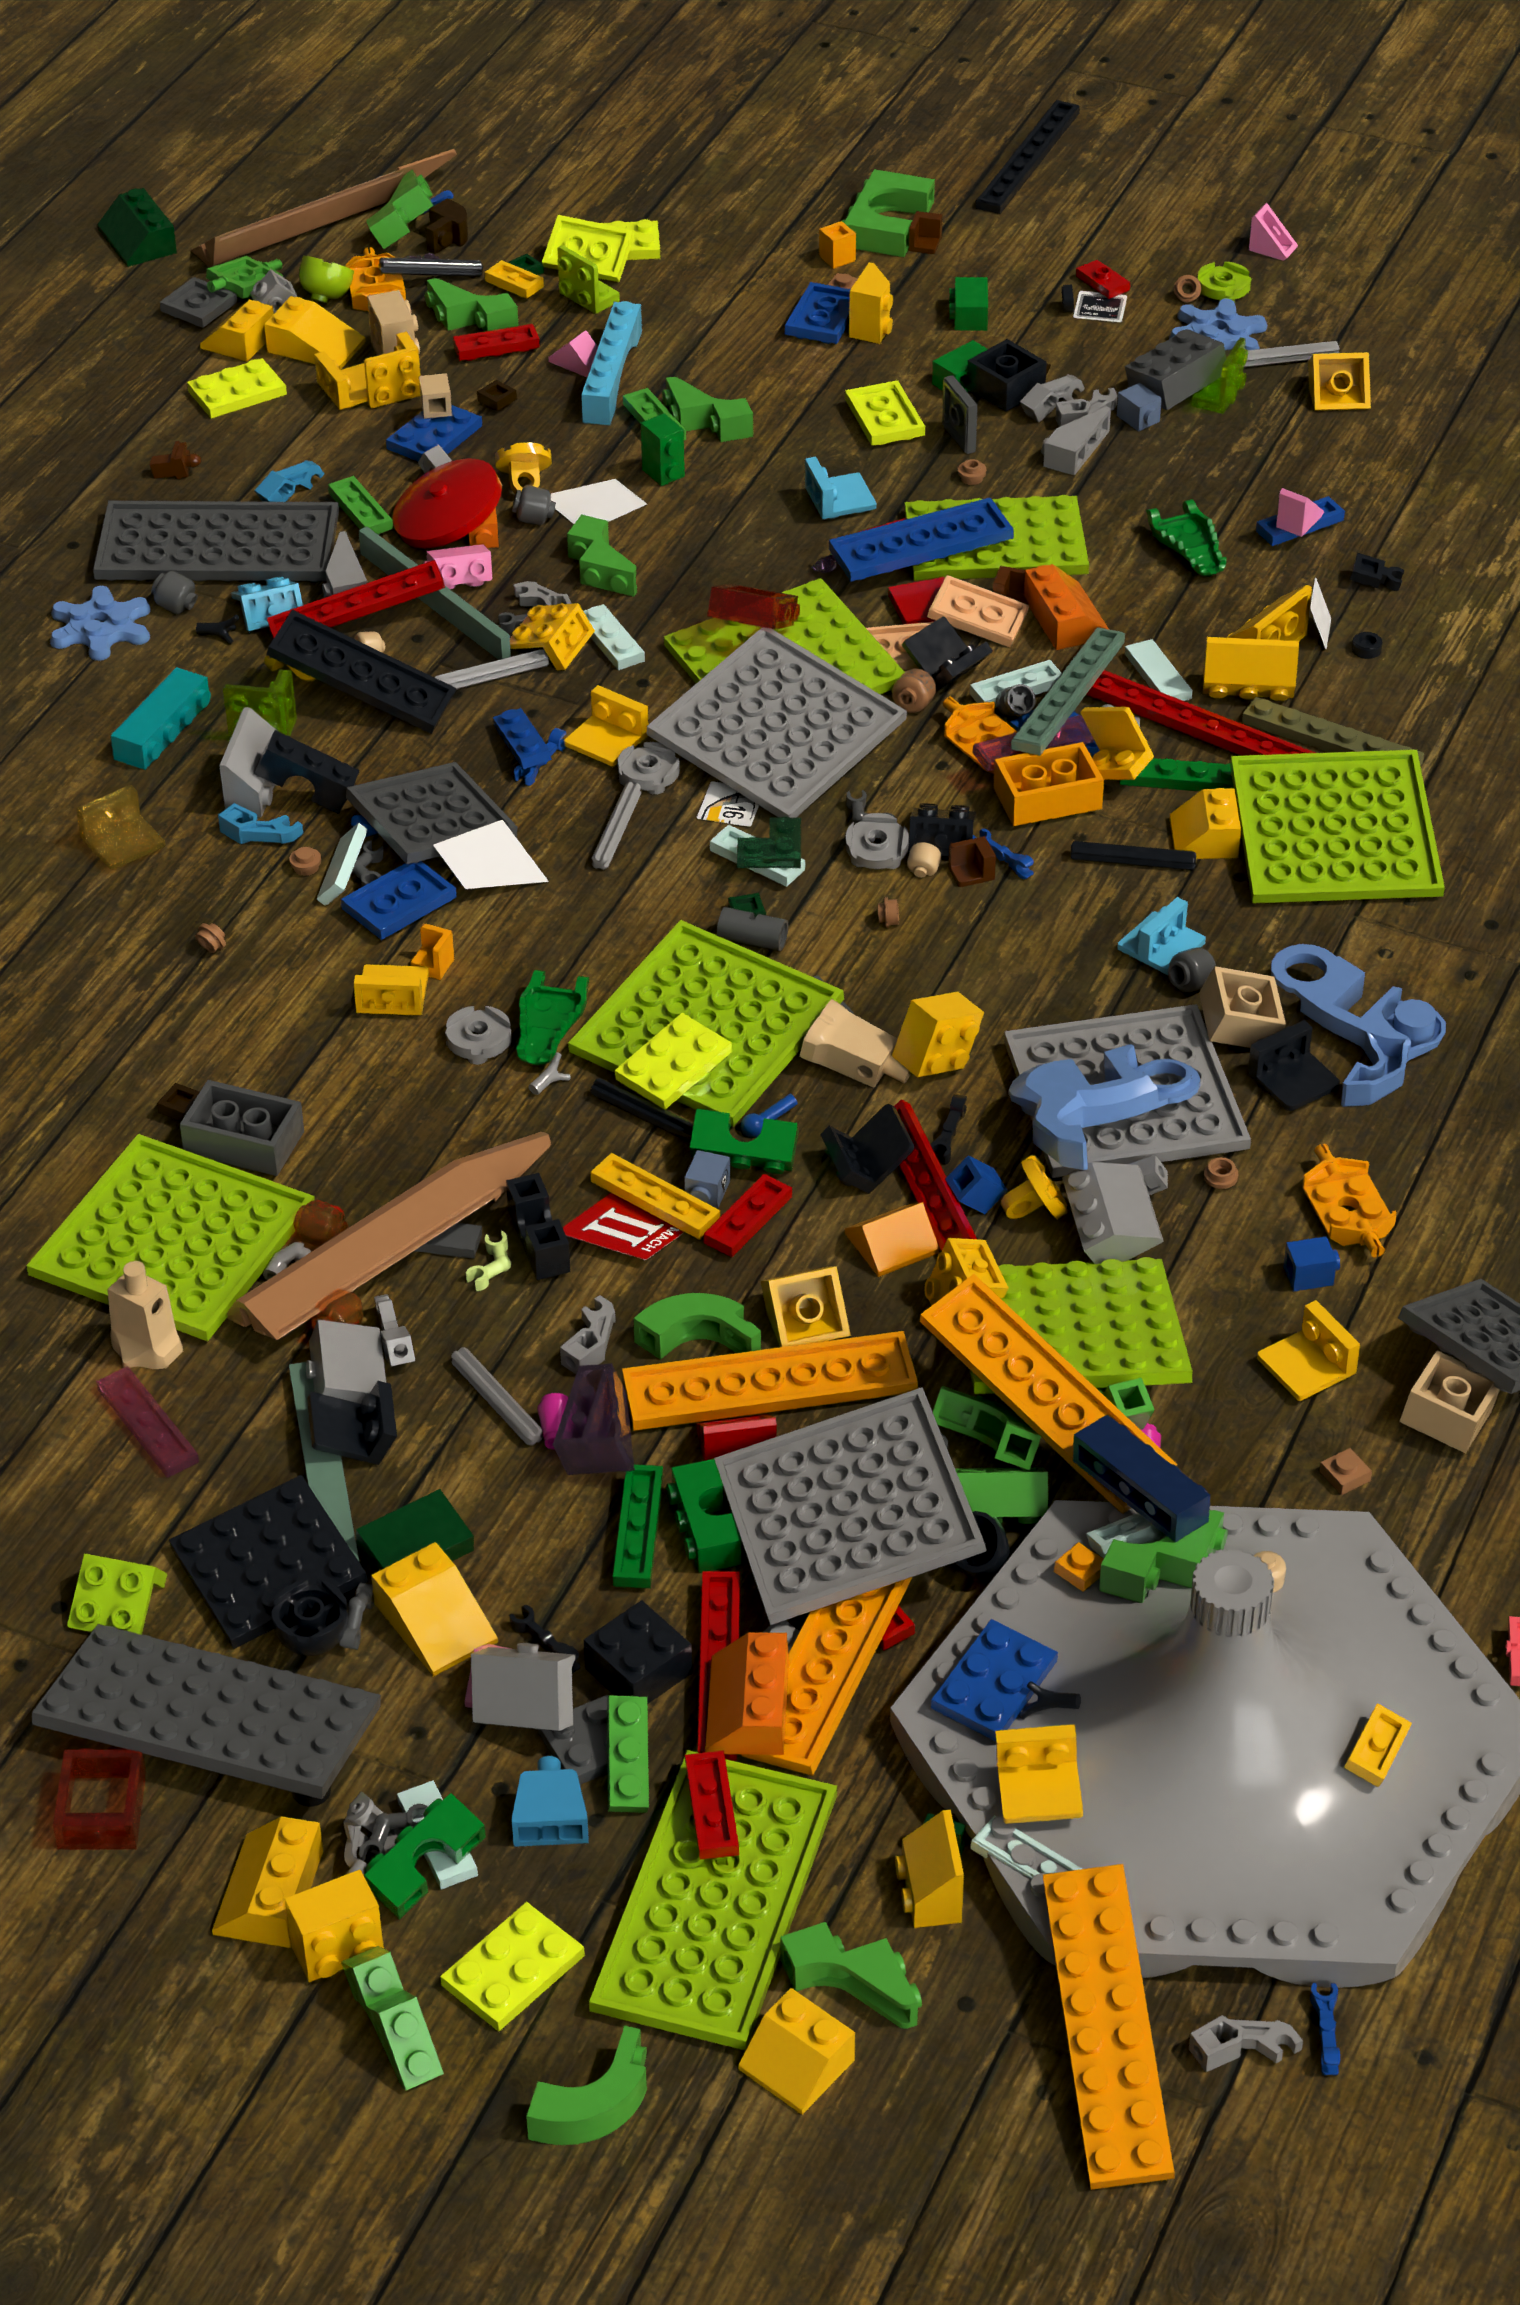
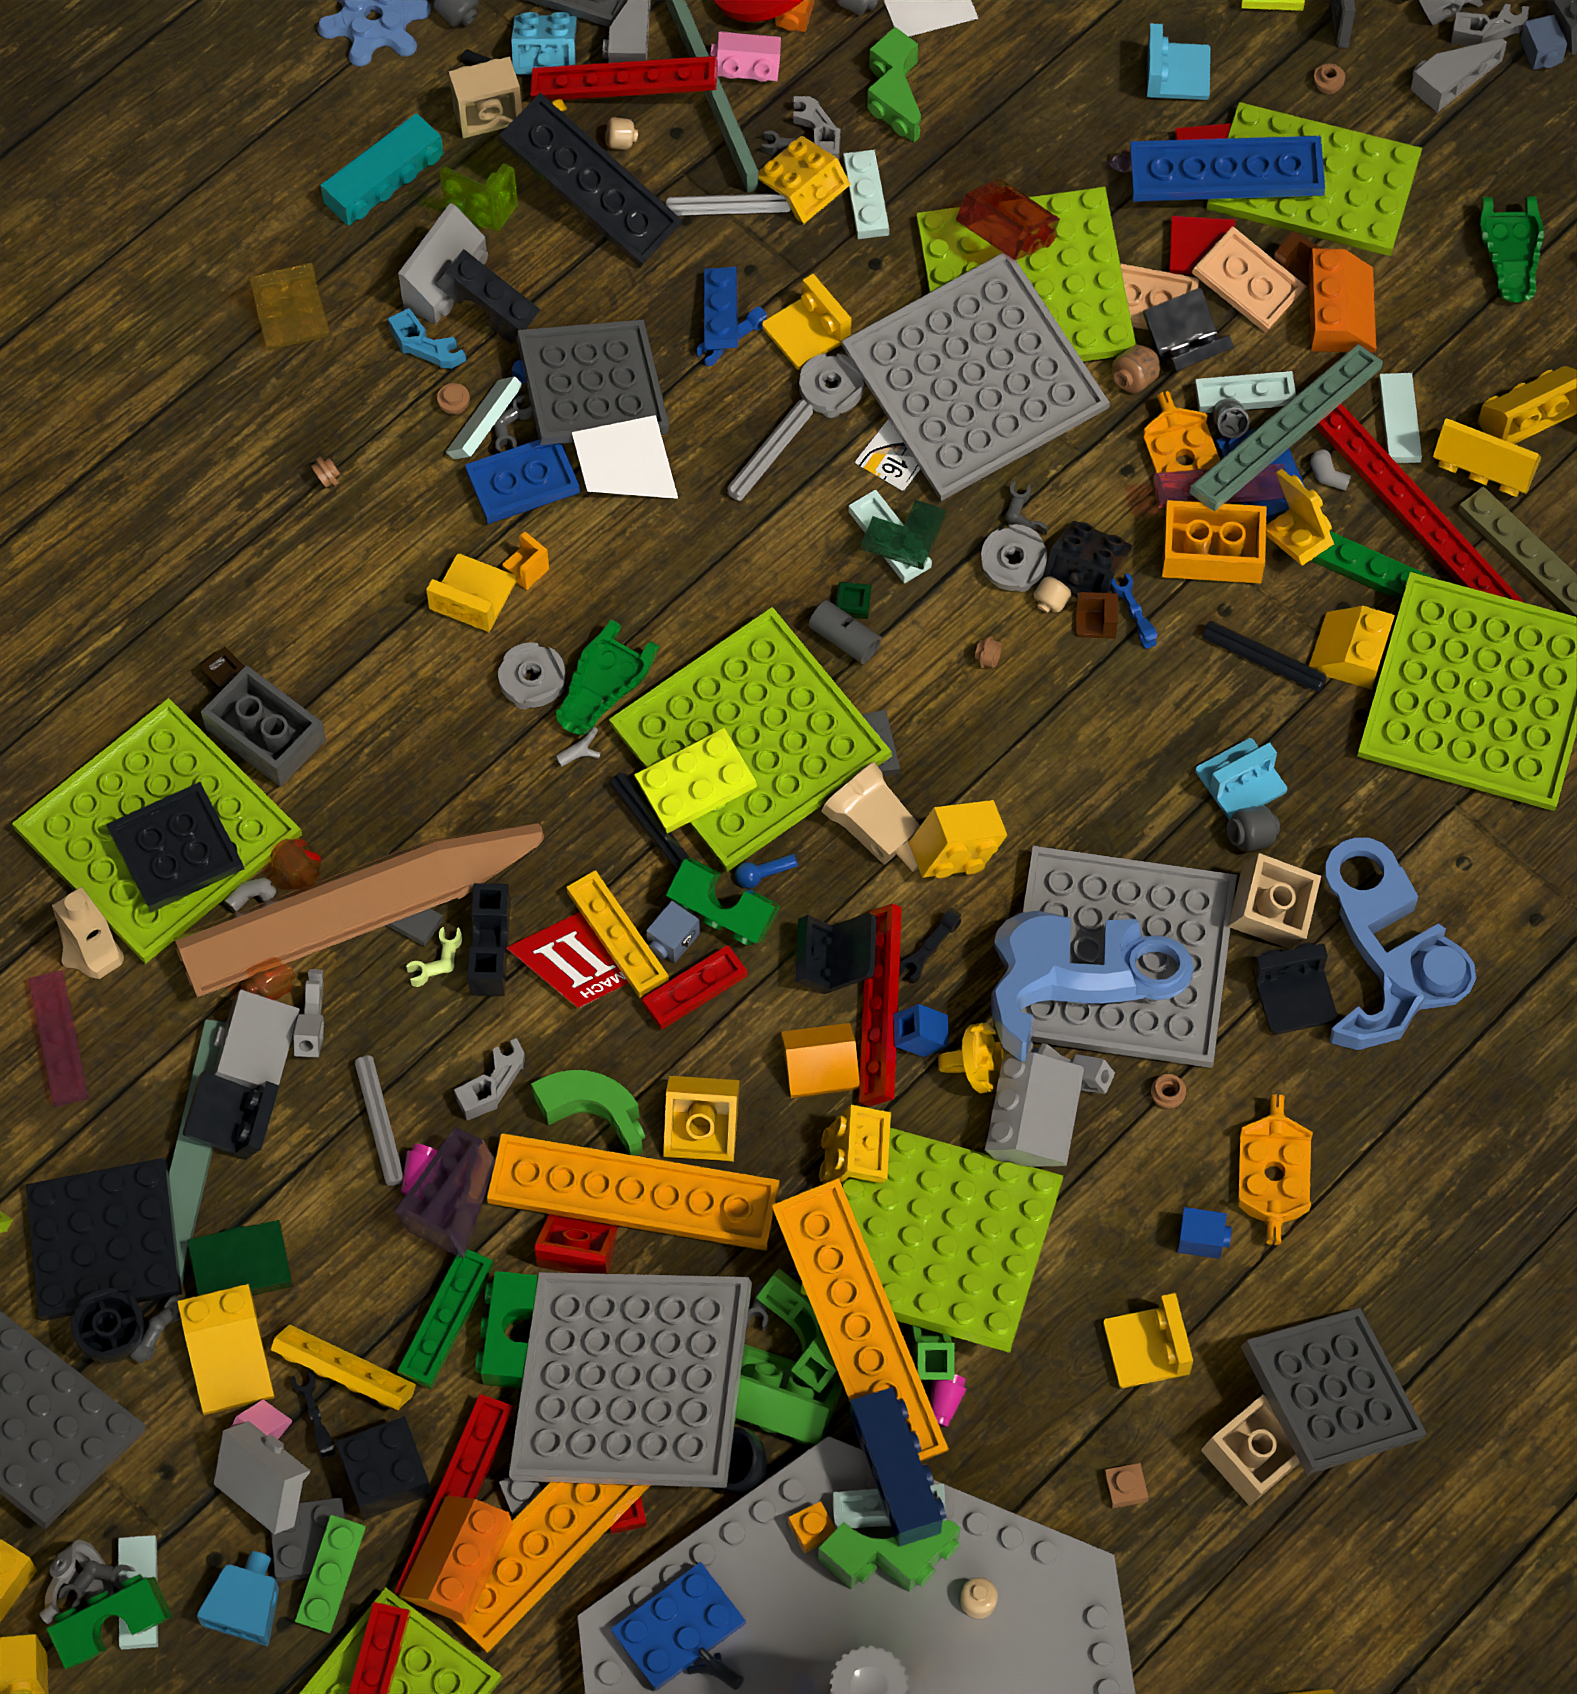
camera: 20 degrees right, 20 degrees up
none -> black plate [106,782,244,913]
none -> yellow plate [271,1324,416,1410]
none -> tan brick [449,57,522,138]

